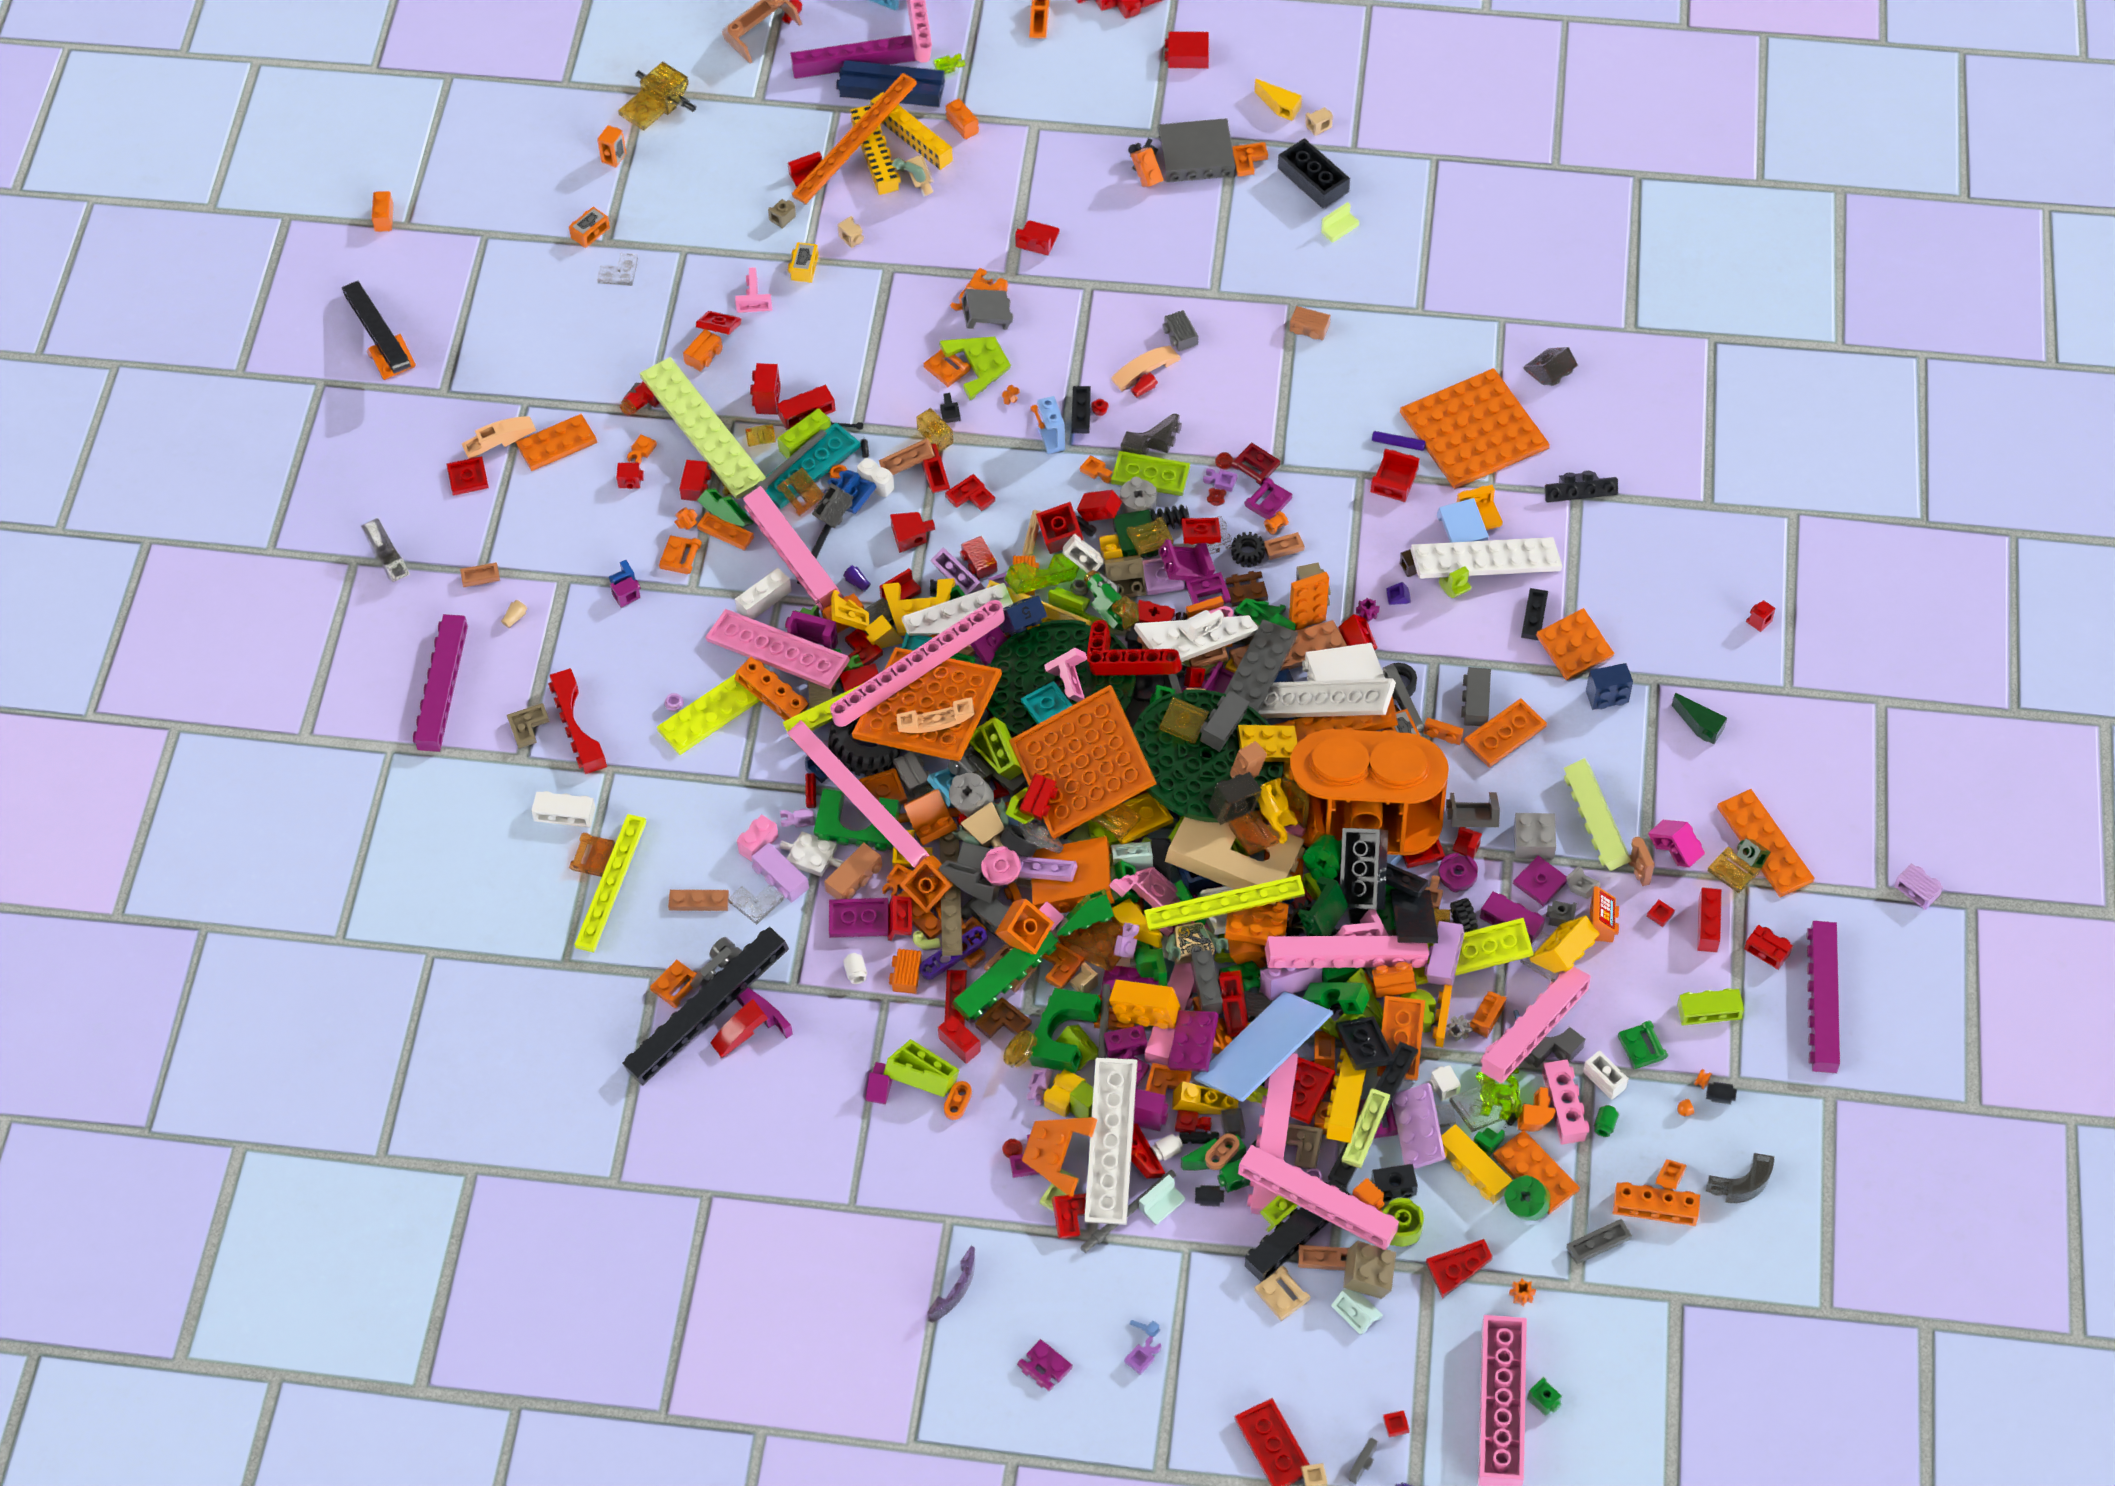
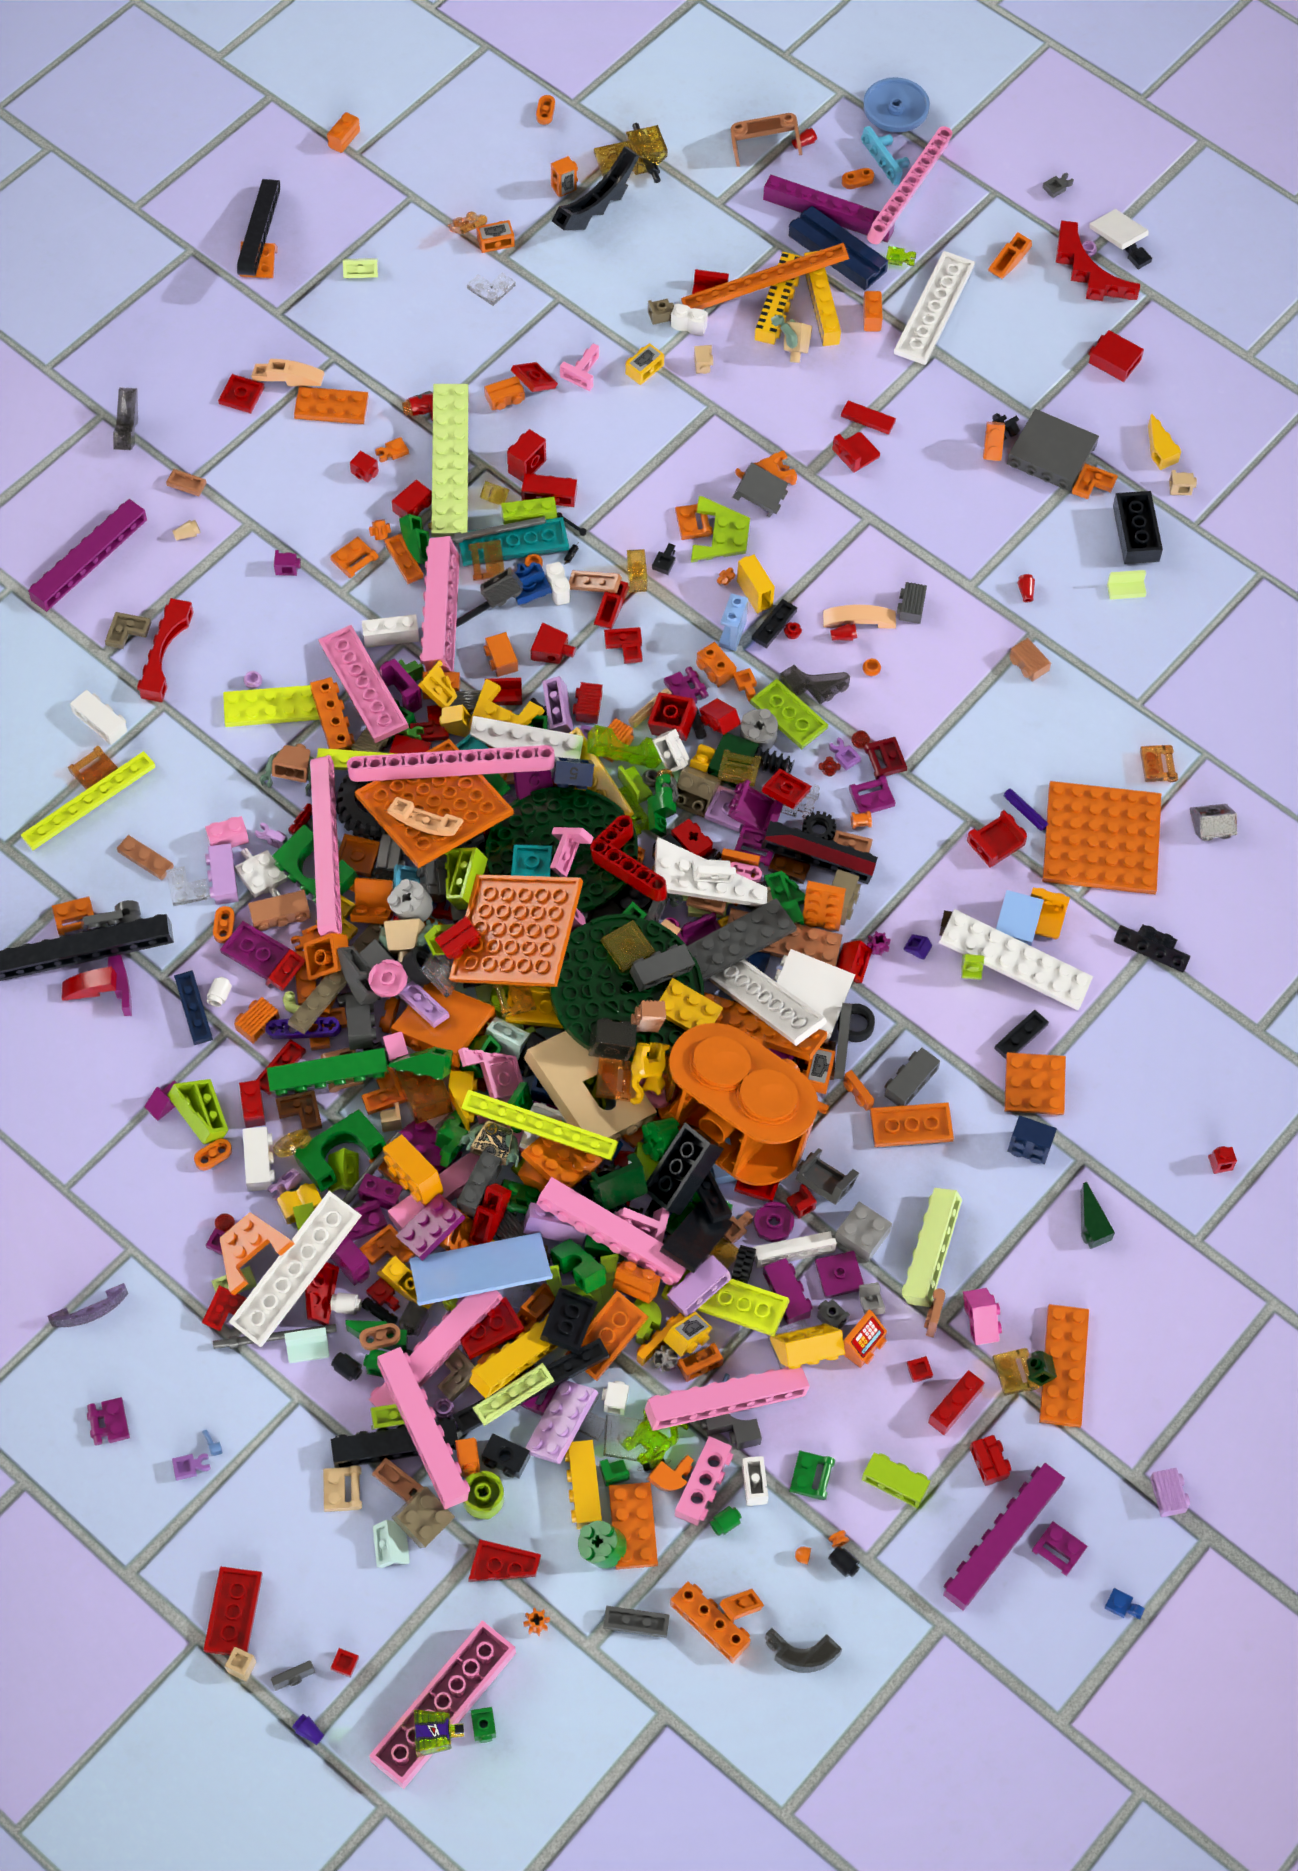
camera: 30 degrees right, 5 degrees up
blue panel [608,560,635,585] -> none
dark purple cone [843,565,871,592] -> none
orange slope [995,898,1055,955] -> none
clear yellow panel [1112,596,1139,630] -> none
lavender plate [1113,922,1139,959] -> none
red plate [1184,667,1205,687] -> none
none -> dark blue plate [174,970,213,1045]
none -> orange plate [213,906,235,944]
none -> white brick [243,1127,275,1192]
none -> nougat torso [260,744,314,795]
none -> yellowish green panel [343,258,378,278]
none -> torso [414,1710,464,1757]
none -> clear orange plate [448,211,487,234]
none -> orange brick [483,632,518,677]
none -> orange plate [536,95,555,125]
none -> black arch [552,147,640,230]
none -> yellow brick [663,1312,712,1357]
none -> magenta plate [664,666,709,704]
none -> white brick [671,304,708,336]
none -> orange brick [696,642,737,687]
none -> yellow brick [737,554,775,613]
none -> white fence [752,1231,837,1268]
none -> brick [761,821,878,884]
none -> red tile [841,400,896,435]
none -> orange plate [842,168,874,189]
none -> orange plate [863,658,881,676]
none -> white plate [894,251,975,365]
none -> red cone [1017,574,1035,602]
none -> magenta plate [1032,1521,1088,1576]
none -> blue plate [1104,1588,1145,1619]
none -> clear orange plate [1140,745,1178,782]

